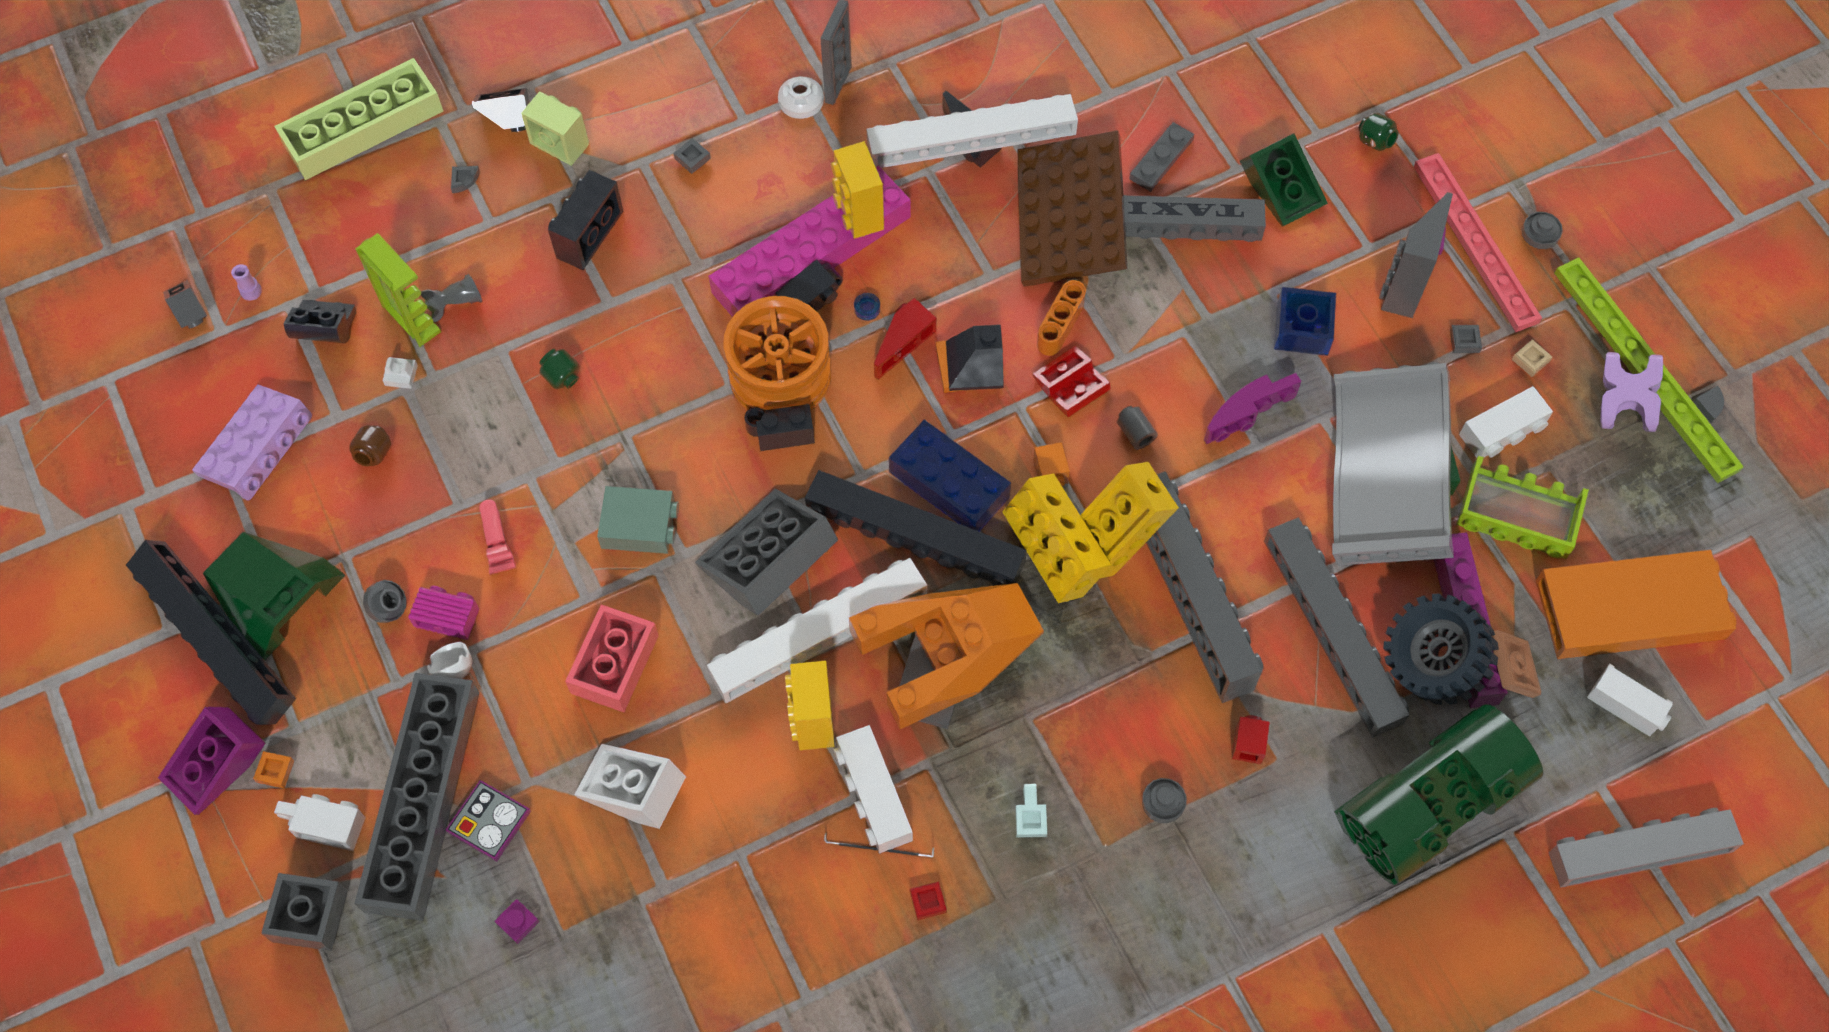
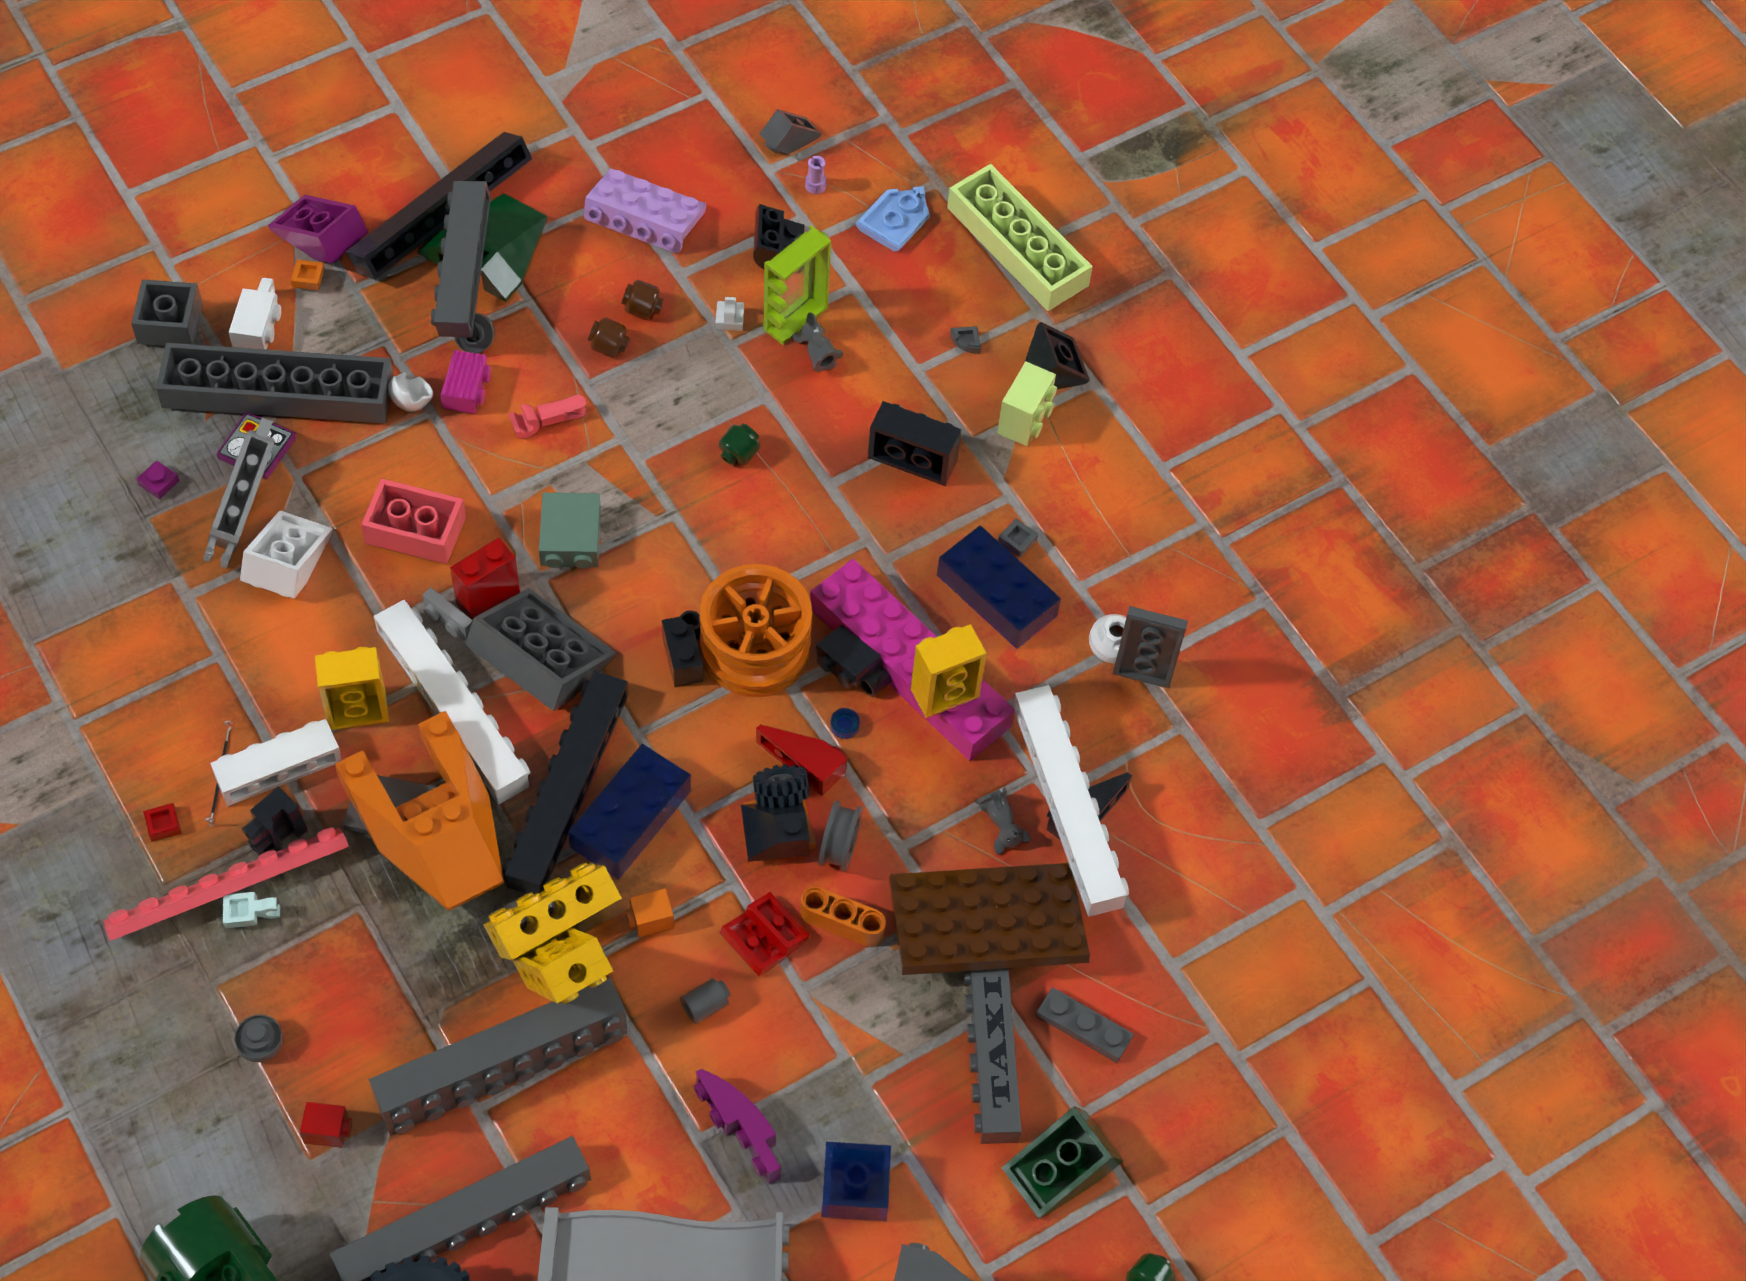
camera: 80 degrees right, 5 degrees down
none -> coral plate [103,827,349,941]
none -> light grey hinge [203,418,275,568]
none -> black hips [242,786,308,856]
none -> light grey plate [423,587,473,642]
none -> dark grey brick [431,181,491,337]
none -> red brick [450,537,520,620]
none -> reddish brown head [587,318,630,358]
none -> black bush [753,764,810,808]
none -> dark grey wheel [818,800,863,872]
none -> light blue tile [856,186,930,252]
none -> clear blue brick [937,525,1061,649]
none -> dark grey animal [975,787,1031,854]

